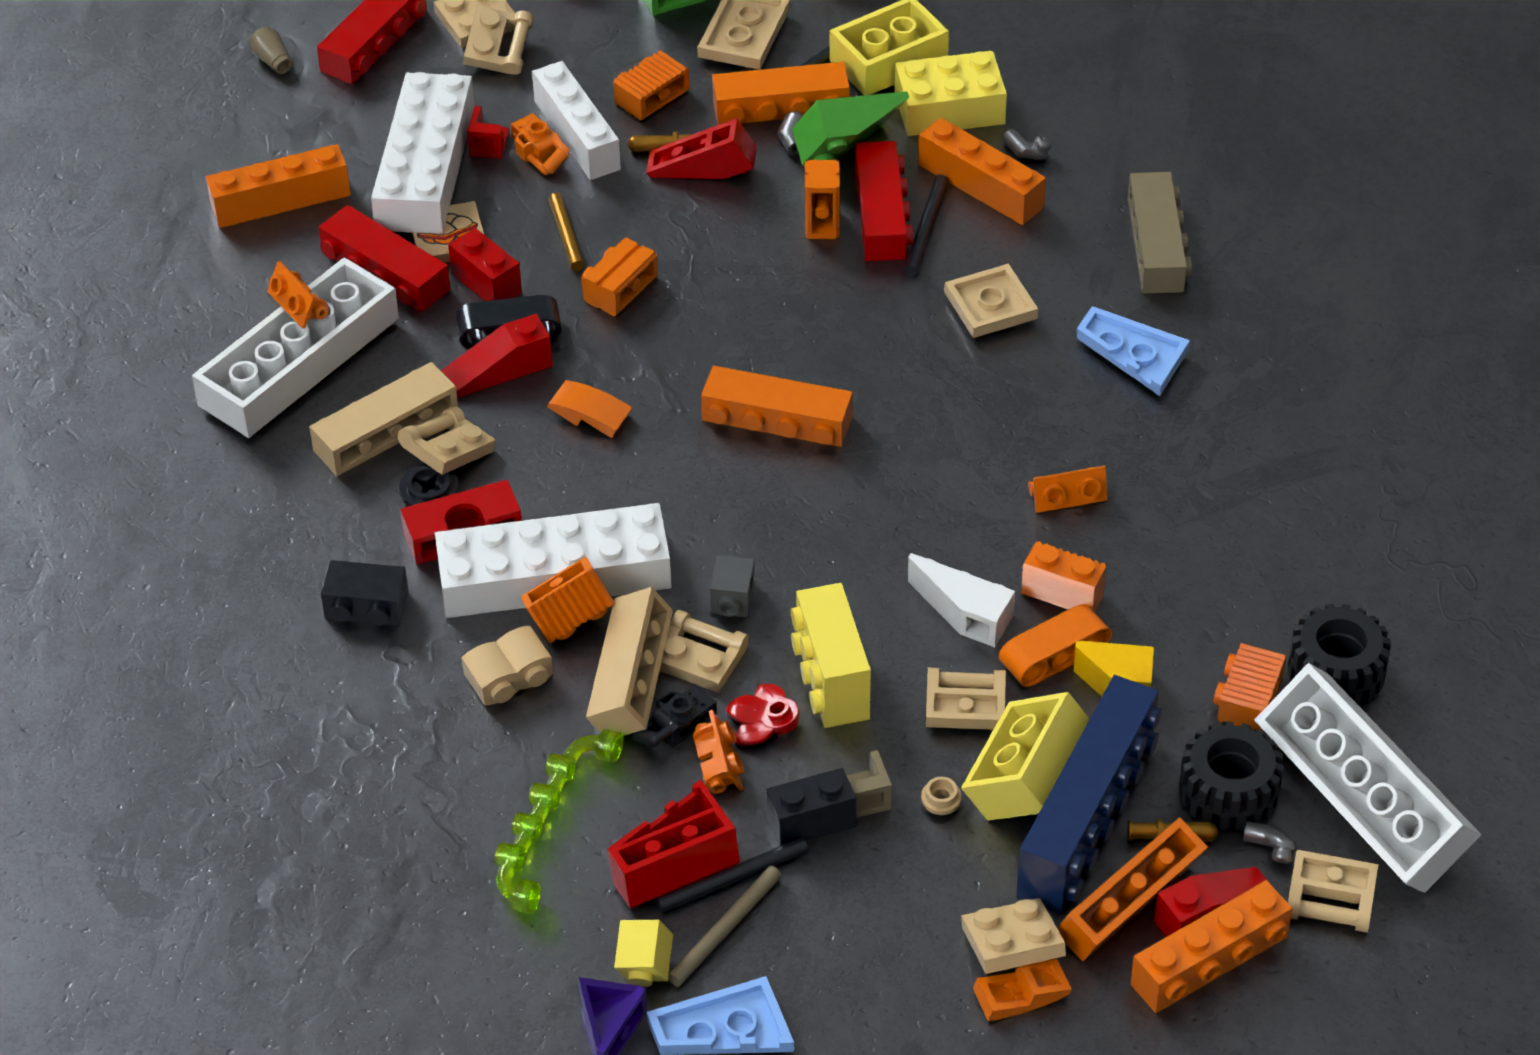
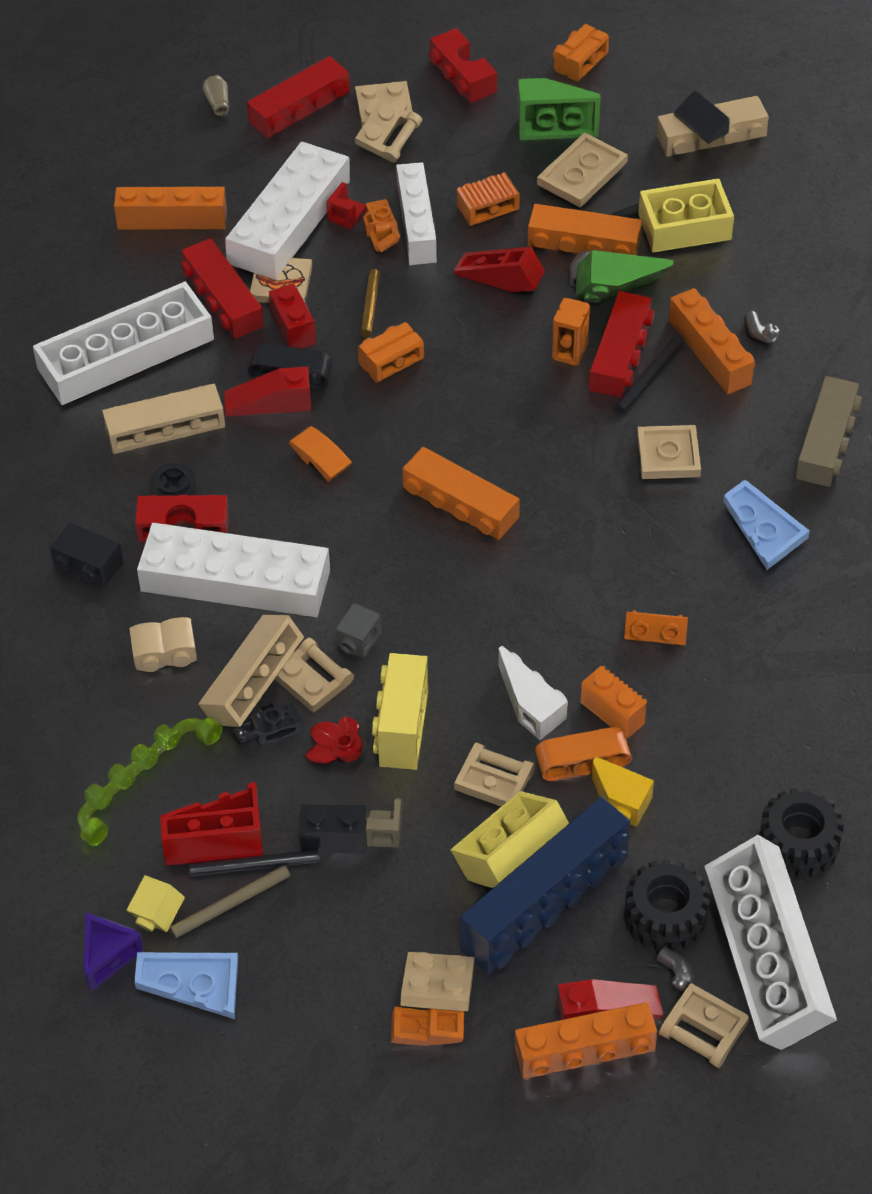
camera: 20 degrees right, 5 degrees up
orange hinge [267,261,329,329] -> none
tan plate [398,406,496,475] -> none
orange brick [521,556,614,643] -> none
pearl gold piece [627,131,693,152] -> none
orange hinge [693,710,745,794] -> none
light yellow brick [895,51,1007,136] -> none
tan plate [921,777,961,815] -> none
orange brick [1057,817,1208,962] -> none
pearl gold piece [1127,819,1218,842] -> none
orange brick [1213,643,1287,731] -> none

